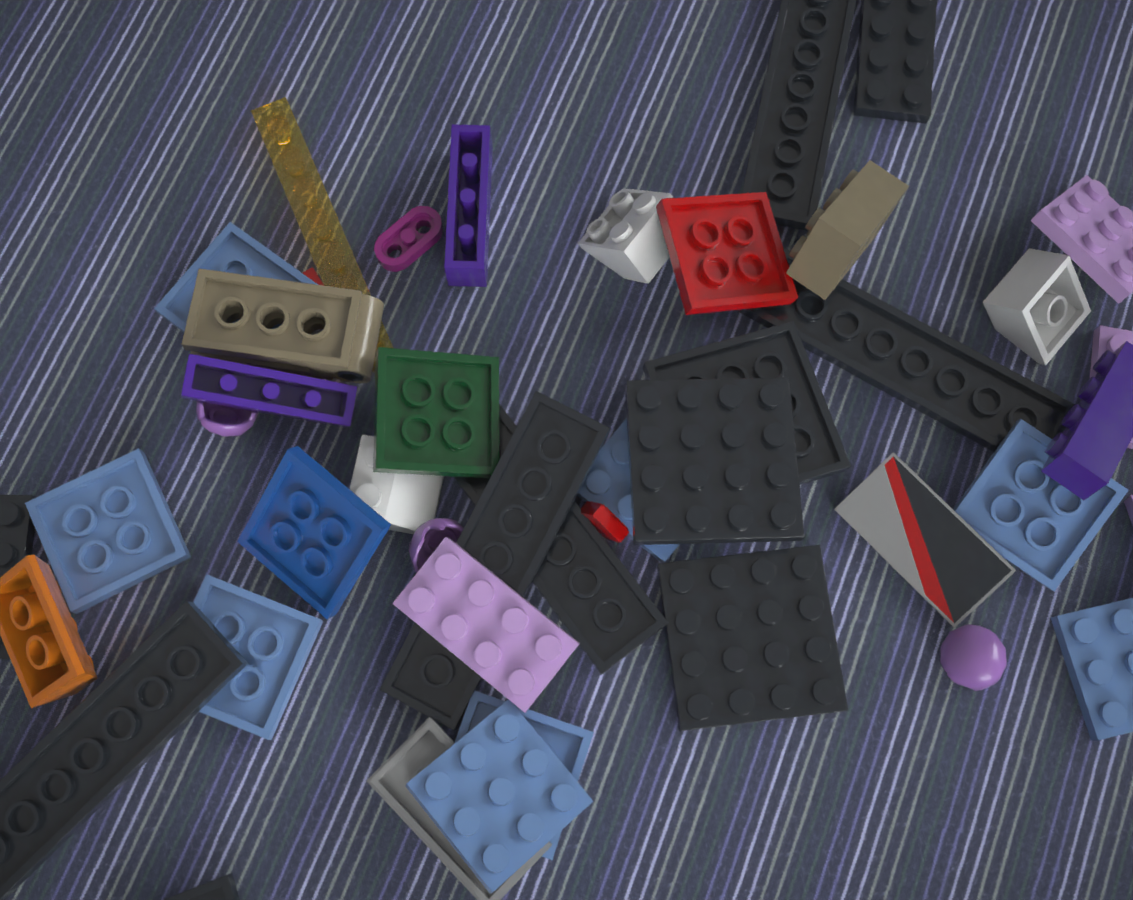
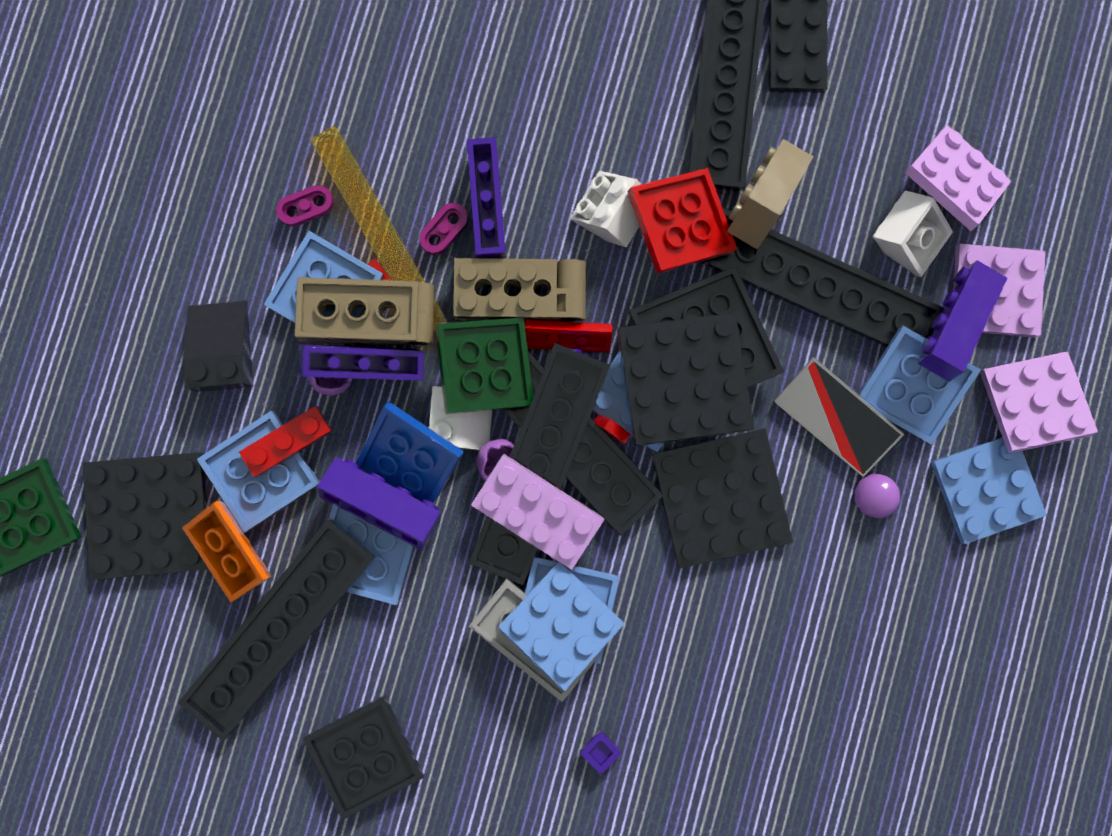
camera: 10 degrees left, 10 degrees up
none -> black slope [183,301,254,392]
none -> red plate [239,406,333,478]
none -> magenta plate [276,185,334,227]
none -> dark purple brick [317,457,441,551]
none -> dark tan hinge [453,258,586,323]
none -> red plate [524,320,612,353]

